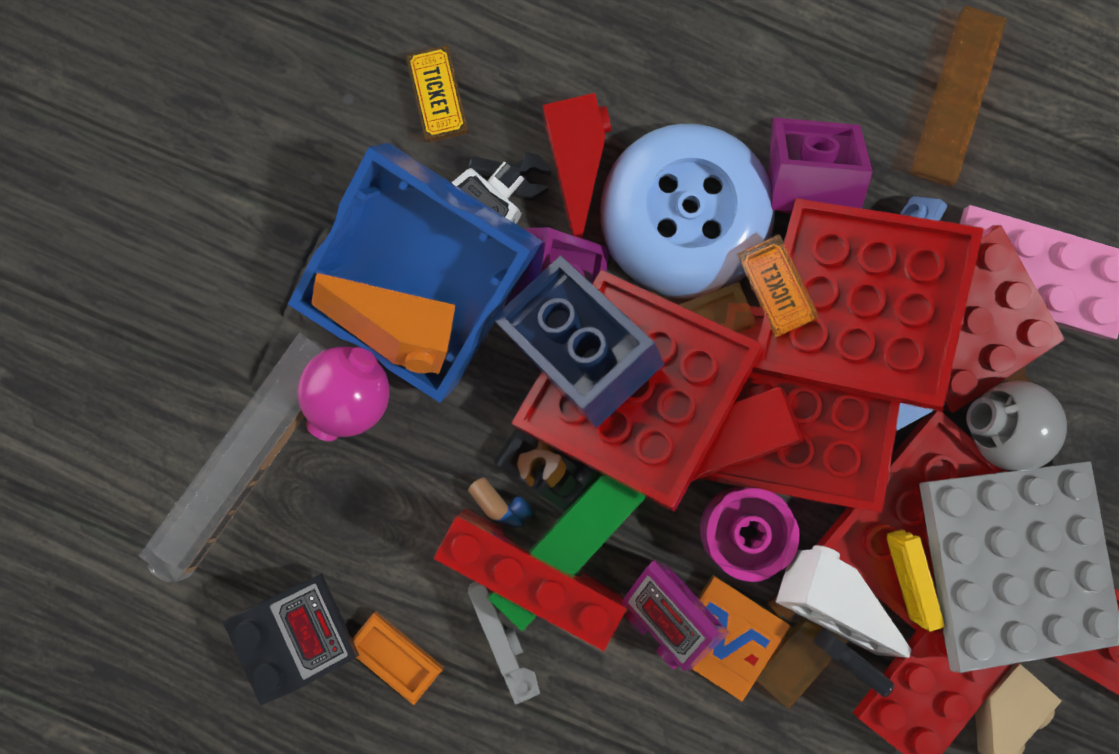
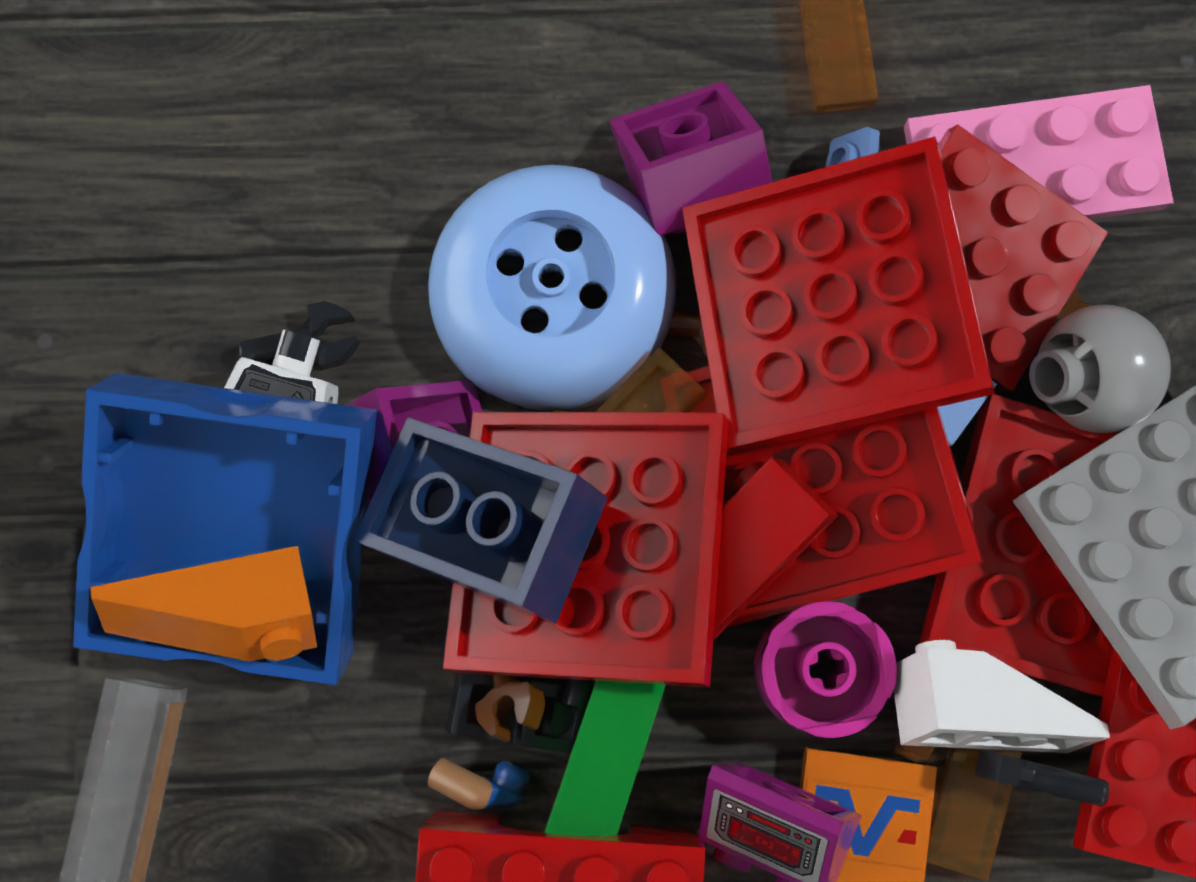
camera: 25 degrees left, 5 degrees down
dark pink brick [297,346,389,441] -> none
tile [405,45,469,143] -> none
red slope [543,93,611,239] -> none
clear orange tile [737,235,818,337] -> none
yellow tile [886,529,945,632] -> none

